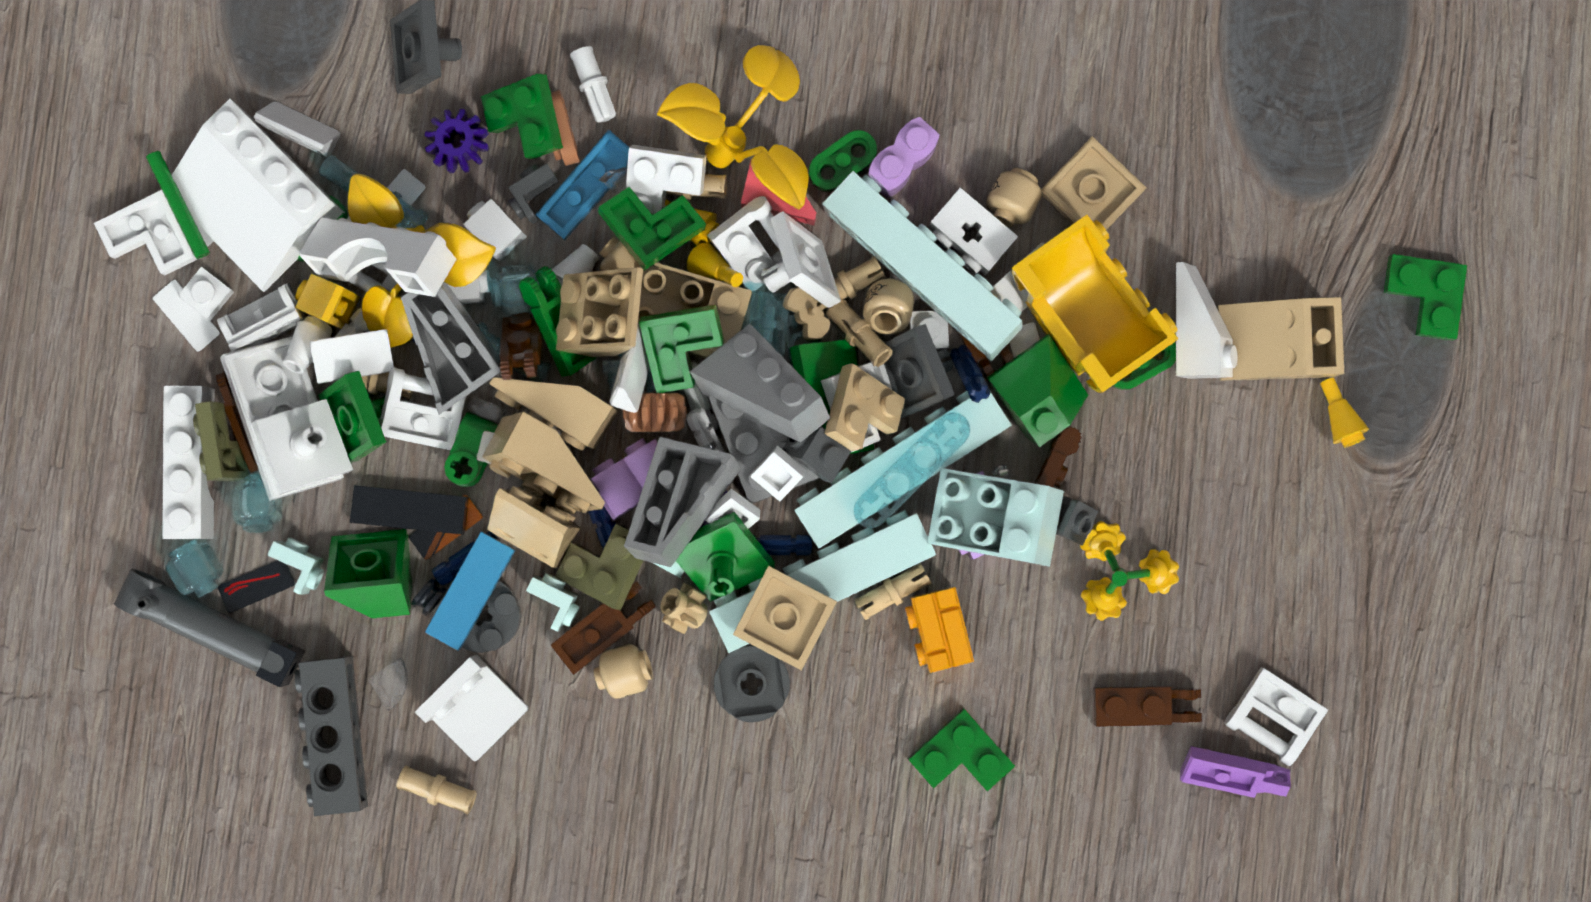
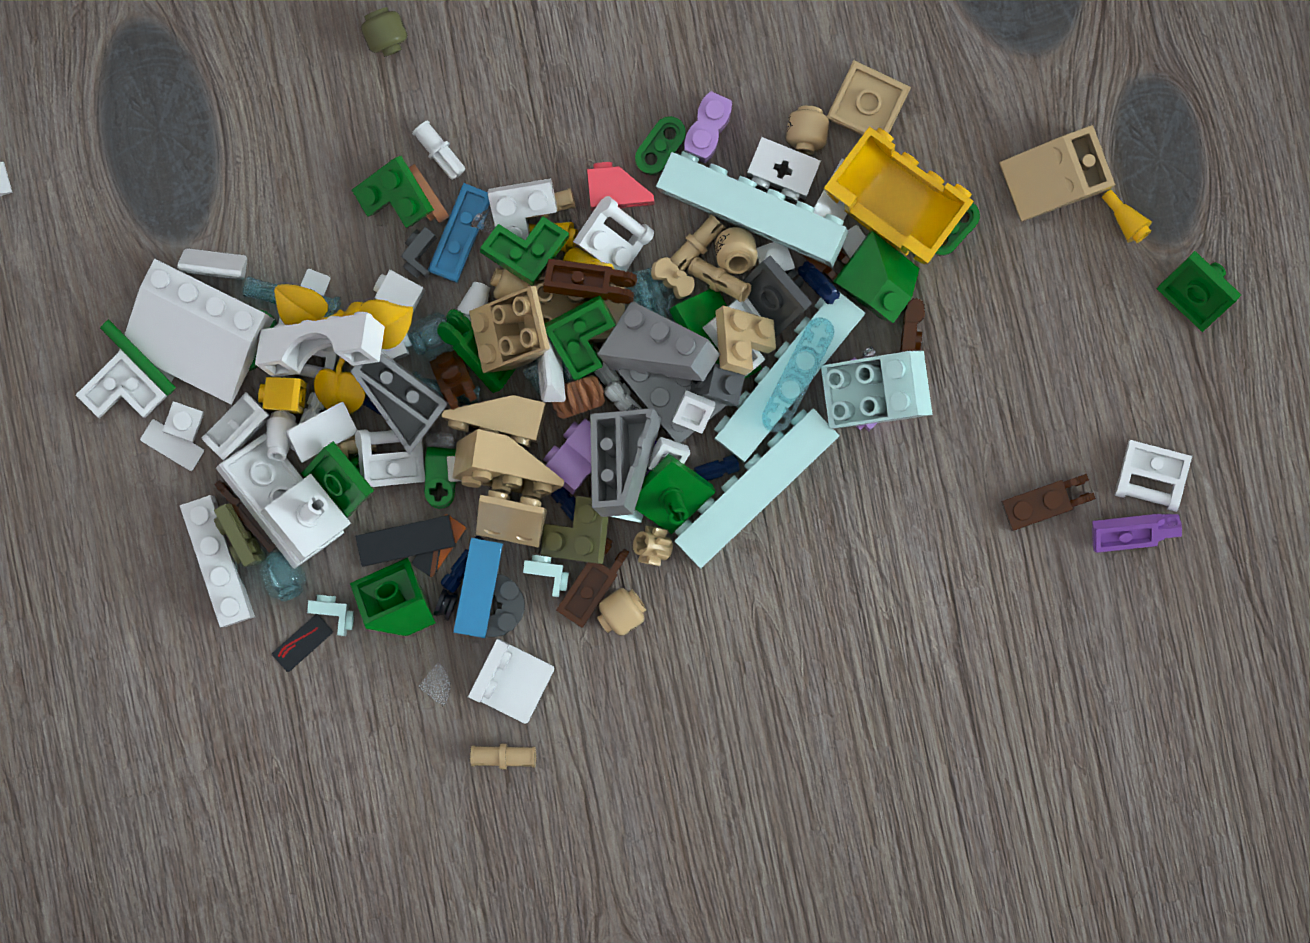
camera: 20 degrees left, 0 degrees up
dark grey piece [114,569,305,687] -> none
clear light blue head [165,539,224,598] -> none
dark grey brick [295,656,368,816] -> none
dark grey tile [390,0,462,94] -> none
dark purple gear [424,109,489,173] -> none
yellow plant [657,45,809,210] -> none
dark grey plate [714,645,790,722] -> none
tan plate [733,566,837,671] -> none
white tile [762,211,841,308] -> none
tan pin [854,563,932,620] -> none
light orange brick [905,586,974,673] -> none
green plate [907,708,1015,792] -> none
dark grey bracket [1056,496,1098,546] -> none
yellow plant [1080,521,1179,621] -> none
white slope [1176,262,1238,379] -> none
green plate [1383,254,1467,341] -> none
none -> reddish brown hinge [543,259,637,305]
none -> green tile [1156,251,1241,332]

